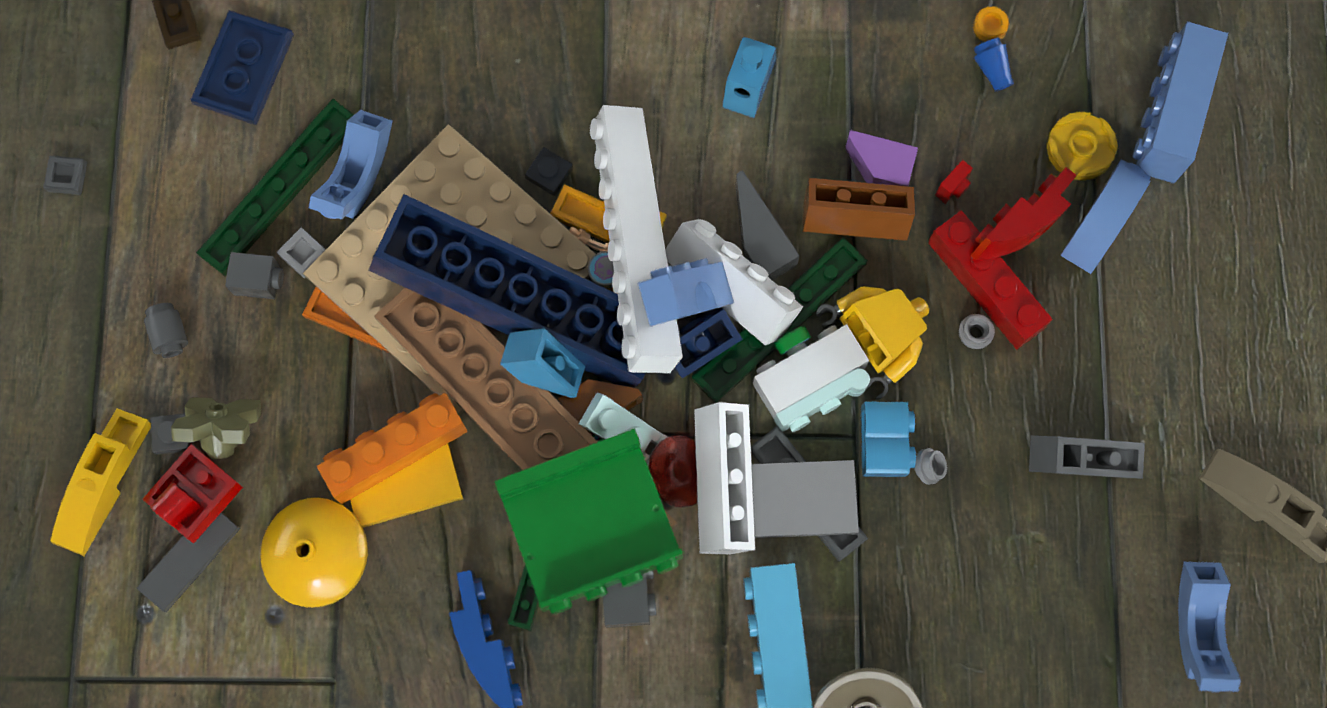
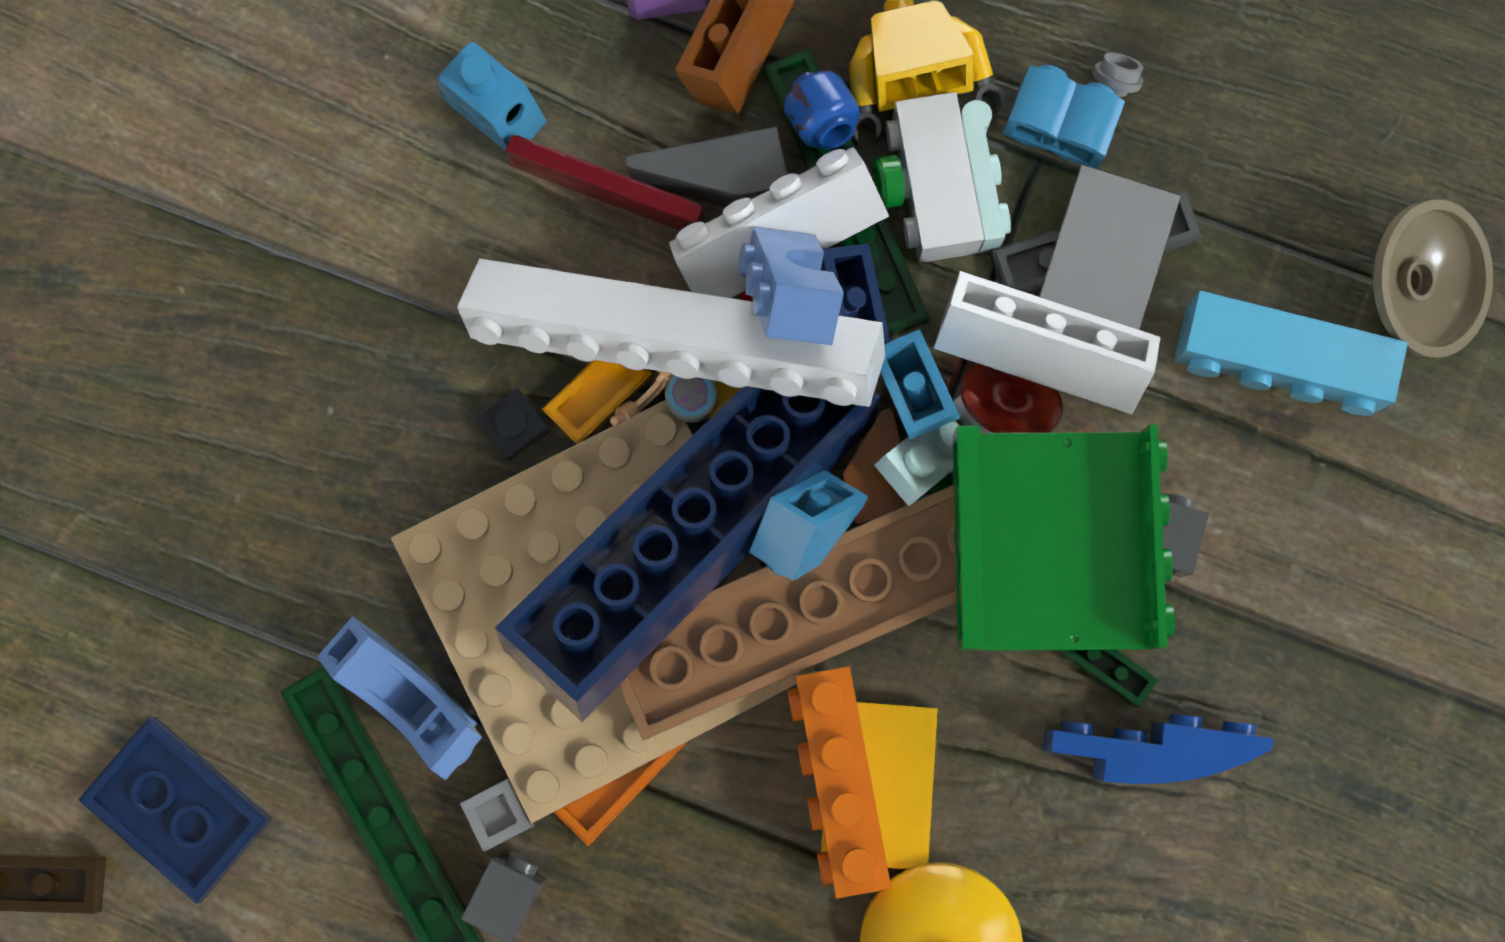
camera: 65 degrees left, 5 degrees up
none -> dark red tile [505,135,705,231]
none -> blue head [784,71,860,150]
none -> dark azure slope [880,329,960,440]

